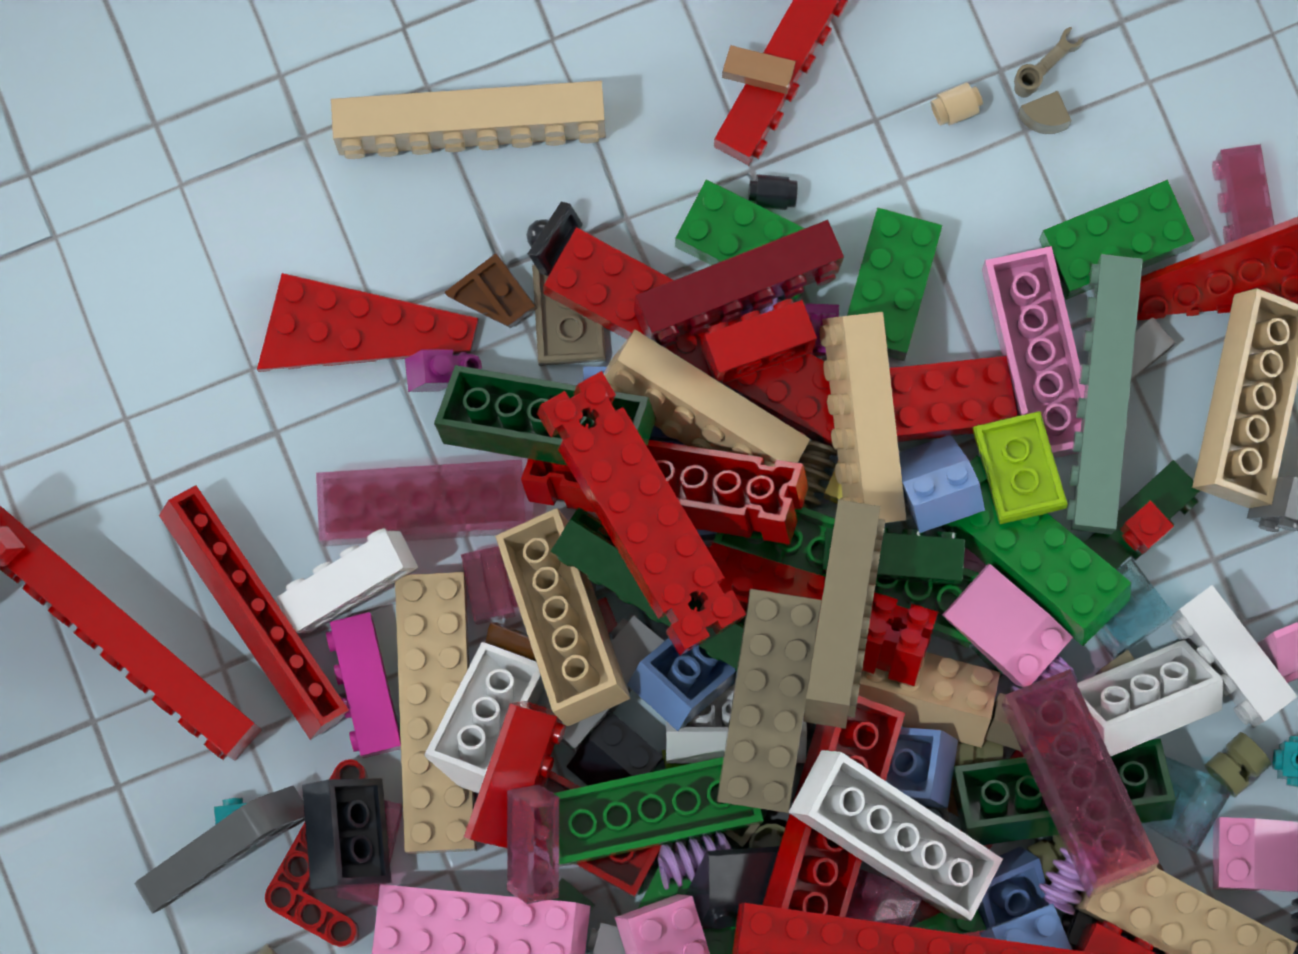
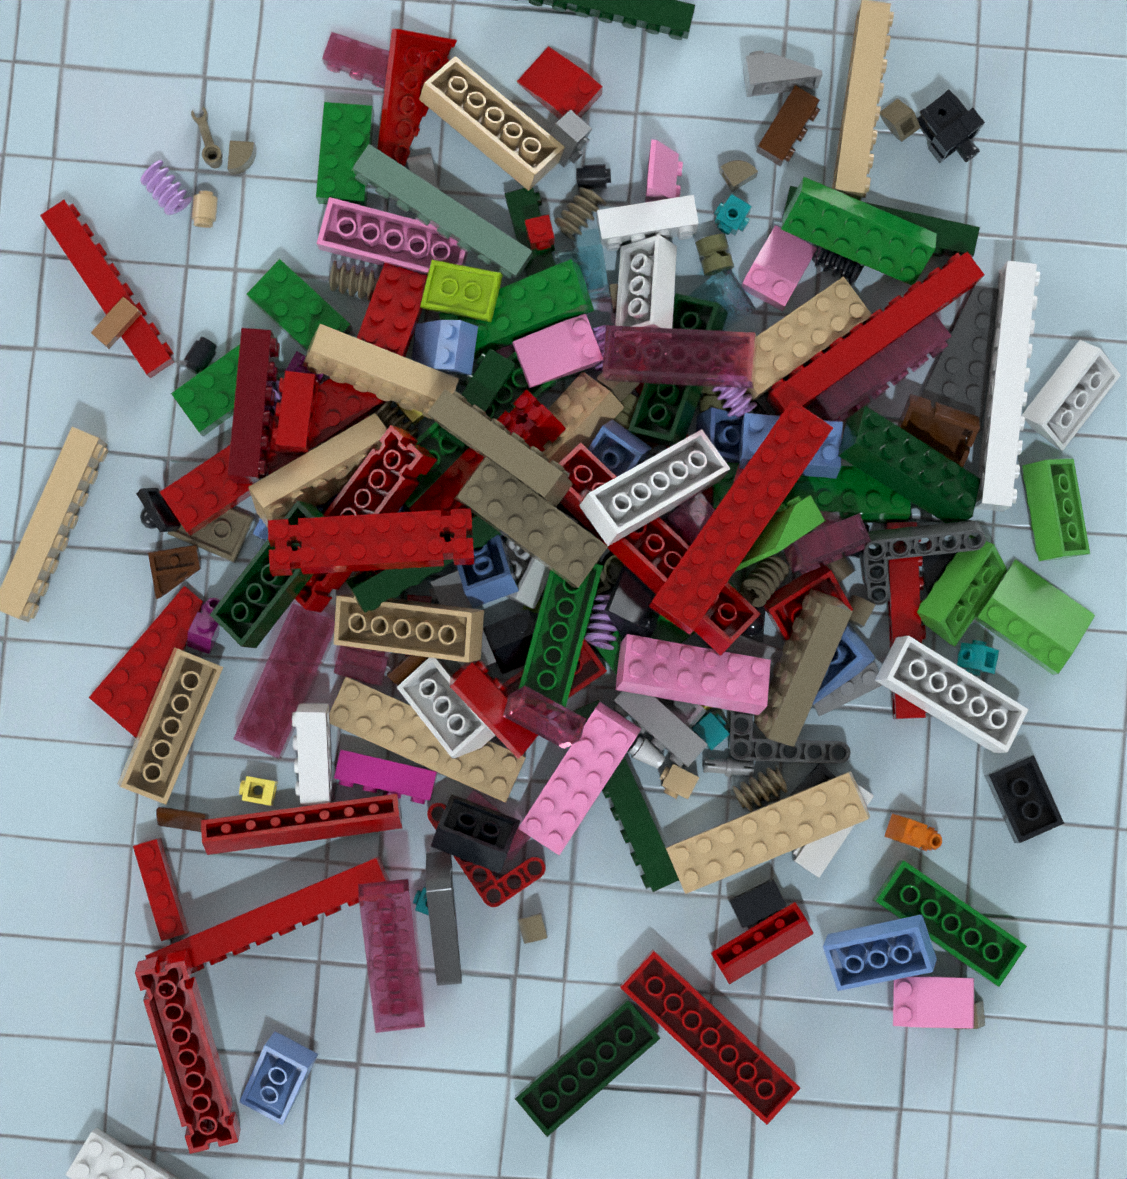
camera: 65 degrees left, 5 degrees up
none -> tan brick [117,647,223,805]
none -> red brick [133,838,189,941]
none -> lavender piece [140,160,192,215]
none -> reddish brown slope [156,807,209,832]
none -> light yellow brick [239,776,278,806]
none -> dark tan piece [329,260,381,301]
none -> clear pink brick [358,879,425,1033]
none -> dark tan piece [554,188,607,242]
none -> black brick [576,164,611,189]

